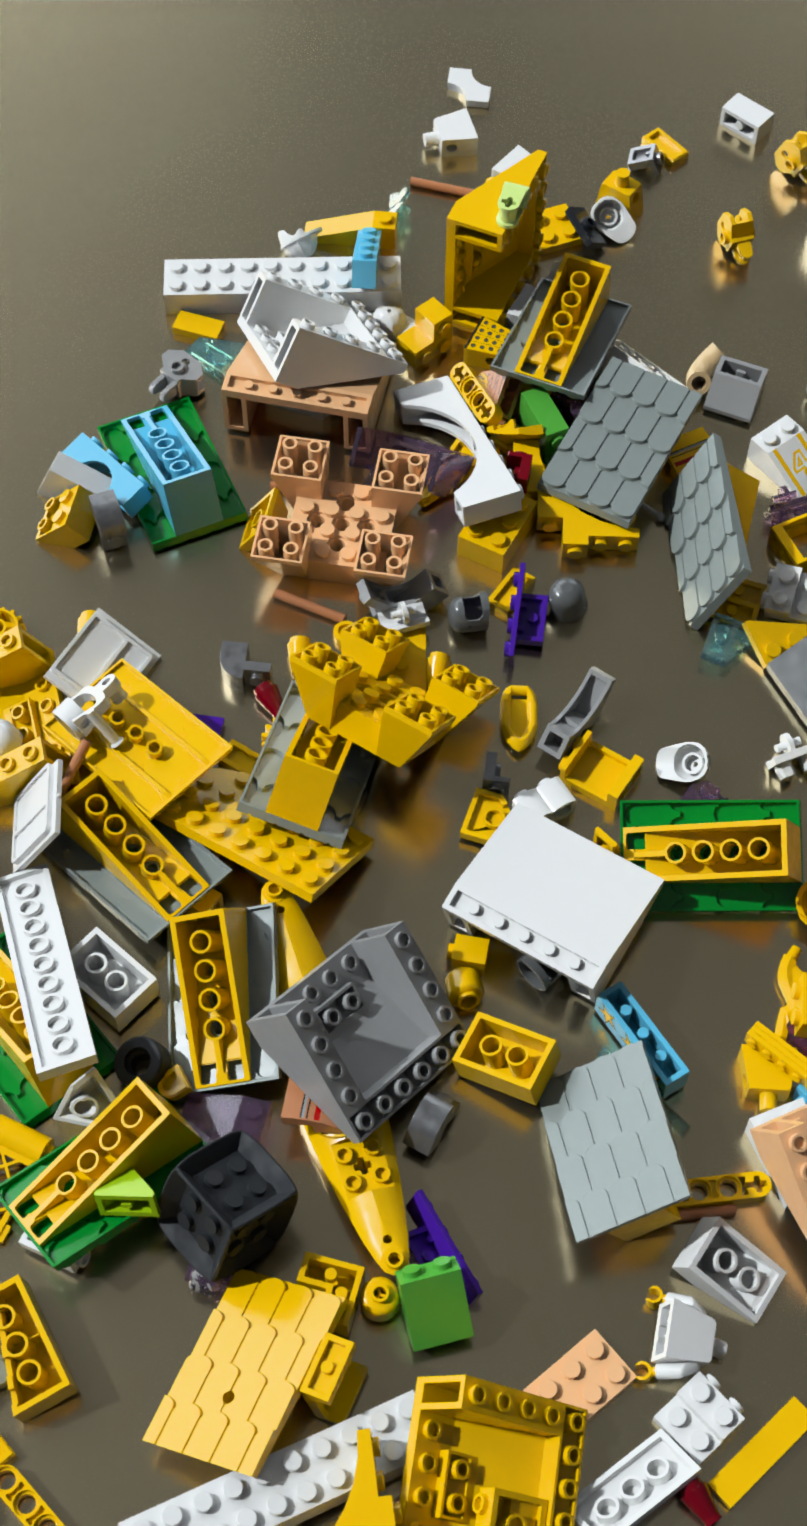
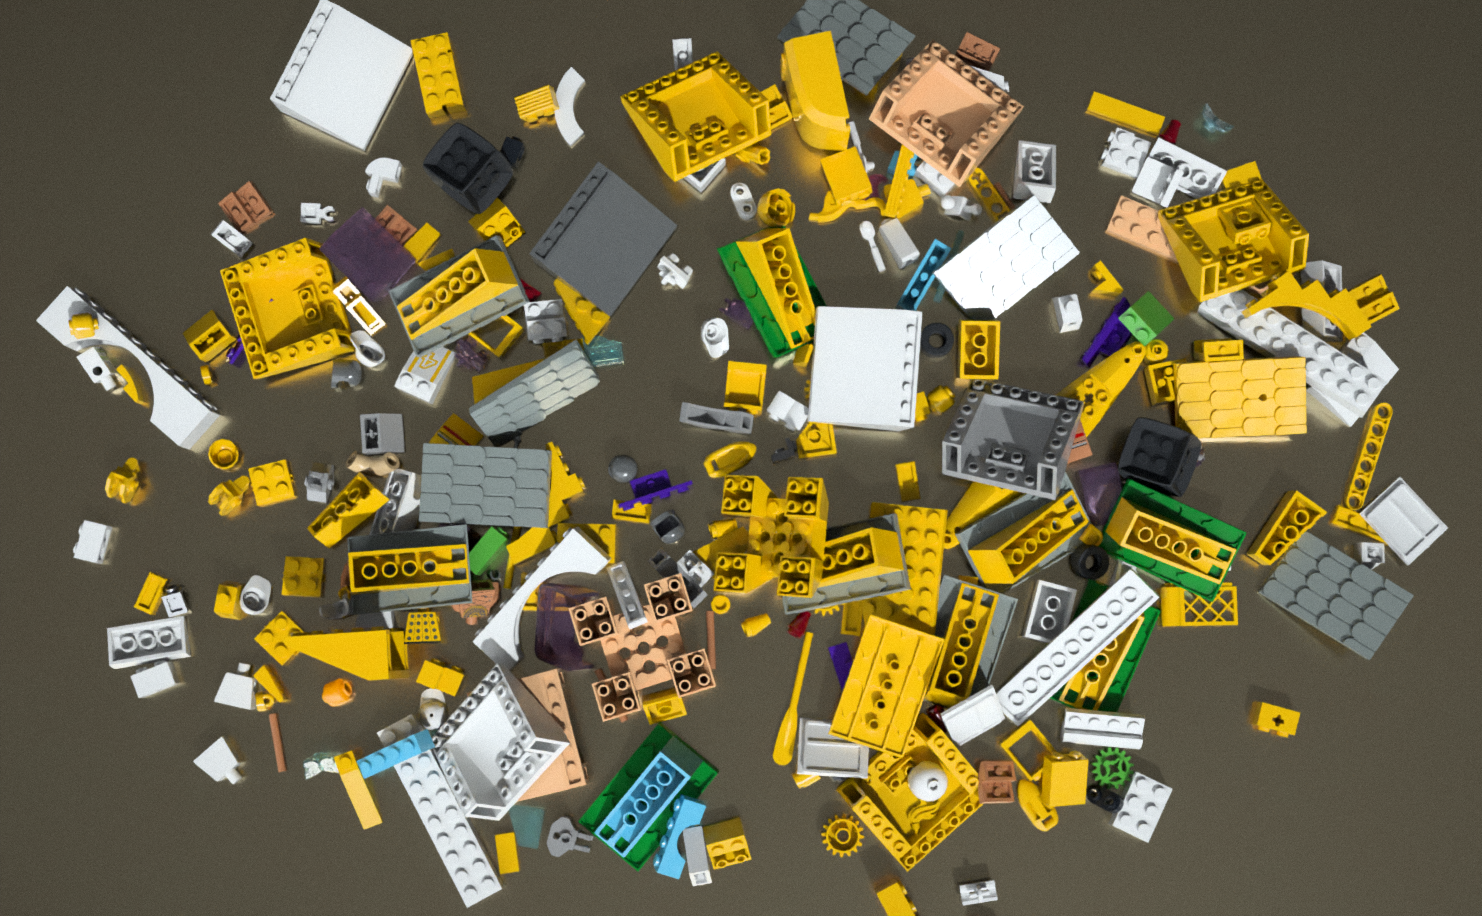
camera: 115 degrees left, 25 degrees up
white piece [52,674,128,748] -> none
nougat bar [62,738,93,797] -> none
flat silver brick [89,489,129,552] -> none
lime slope [94,1167,161,1217] -> none
flat silver brick [220,641,273,692] -> none
white piece [278,227,323,258] -> none
flat silver brick [402,1090,461,1156] -> none
white tile [447,67,491,108] -> none
yellow beam [450,362,503,427] -> none
yellow slope [486,419,544,446] -> none
yellowish green piece [496,181,530,229] -> none
dark red bracket [506,451,533,494] -> none
black plate [565,207,606,249] -> none
white torso [635,1286,728,1384] -> none
none -> white slope [107,616,191,669]
none -> white brick [131,659,180,698]
none -> yellow hair [208,439,239,470]
none -> yellow plate [248,459,296,506]
none -> yellow plate [282,556,326,598]
none -> light grey hinge [304,462,334,503]
none -> yellow wedge [307,472,389,548]
none -> white tile [607,561,648,629]
none -> yellow piece [773,632,813,765]
none -> white piece [860,221,886,272]
none -> white slope [879,218,920,270]
none -> yellow tile [895,461,921,502]
none -> black tyre [920,322,954,358]
none -> white piece [941,195,982,221]
none -> white torso [1052,294,1082,333]
none -> yellow slope [1091,260,1124,296]
none -> white bracket [1132,157,1184,208]

